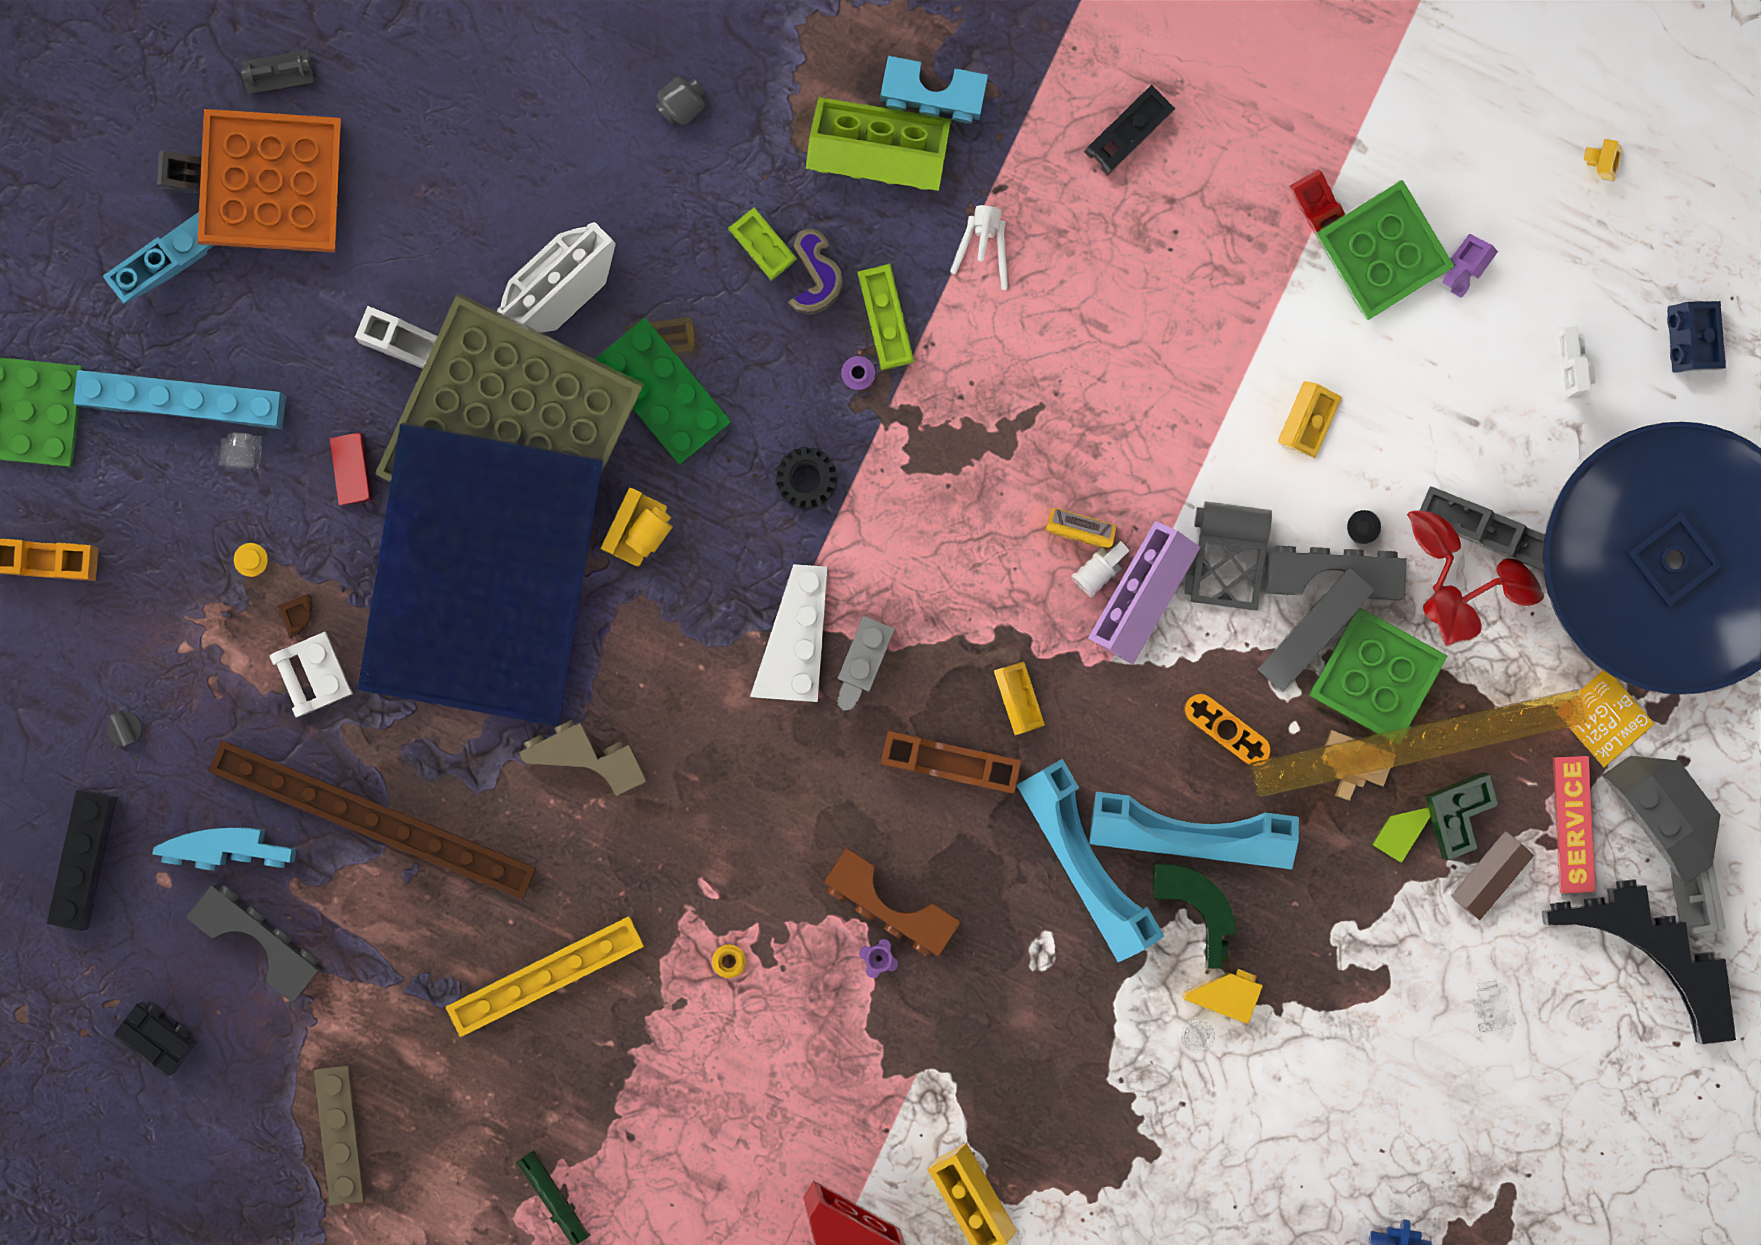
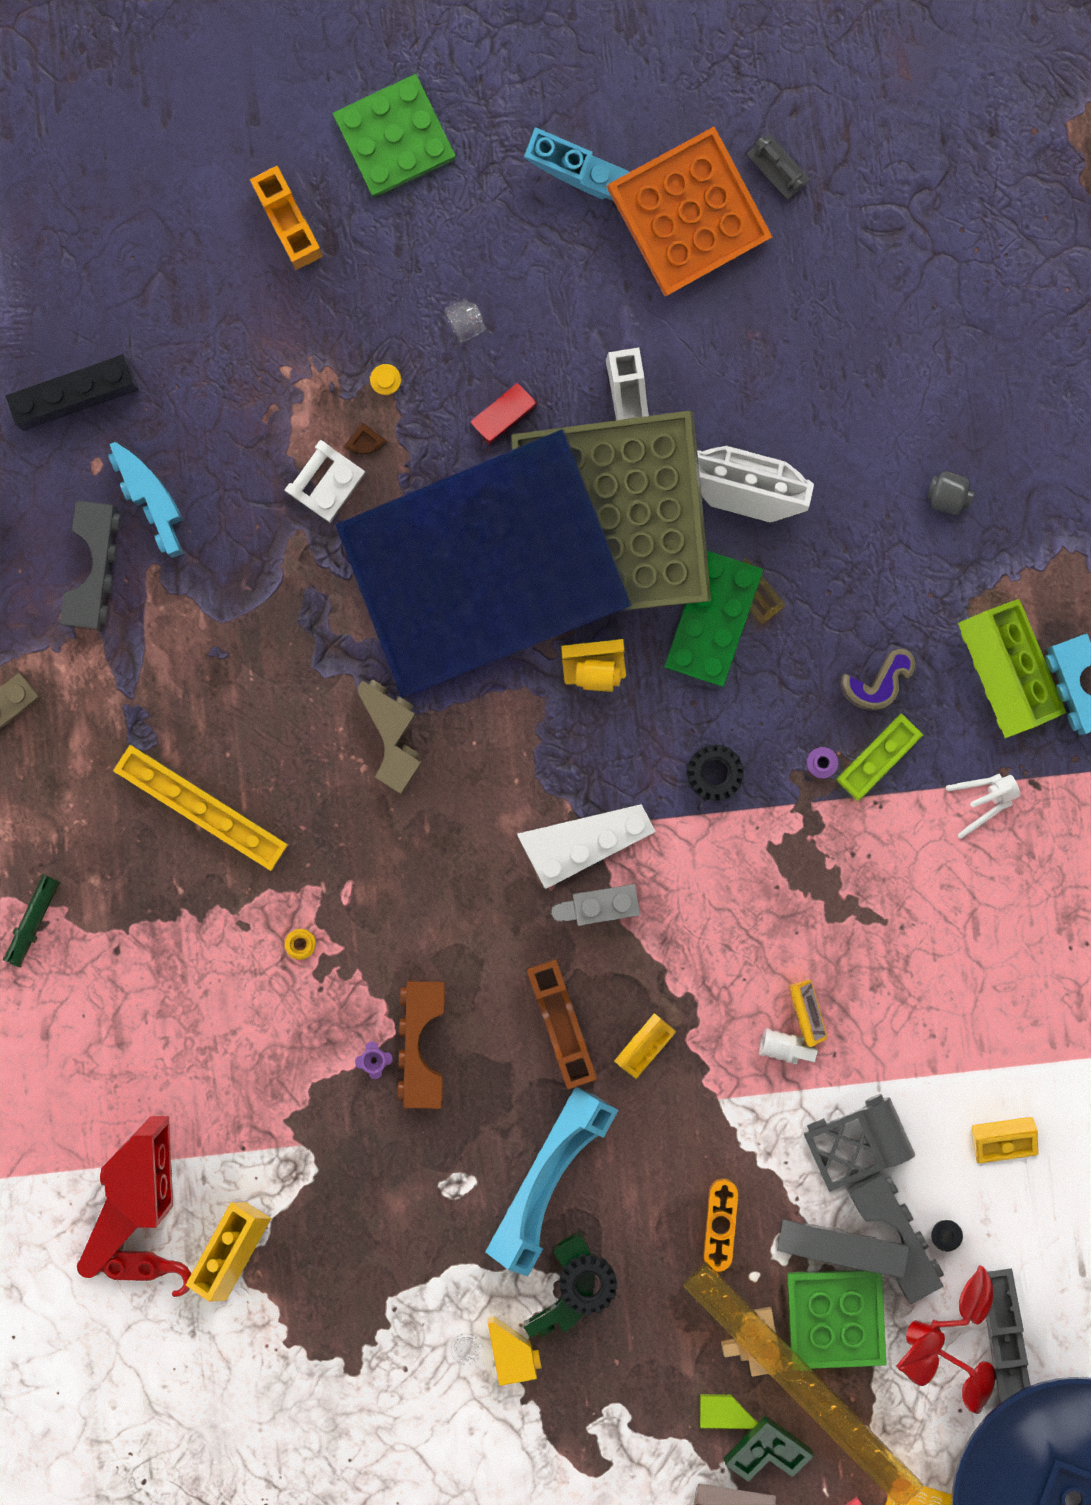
camera: 55 degrees right, 0 degrees up
medium azure arch [73,370,286,429] -> none
dark grey plate [107,711,142,747] -> none
dark grey slope [157,150,202,194] -> none
reddish brown plate [208,740,536,899] -> none
lime plate [728,207,797,282] -> none
lavender brick [1088,520,1201,665] -> none
medium azure arch [1089,792,1299,869] -> none
none -> black tyre [560,1254,617,1315]

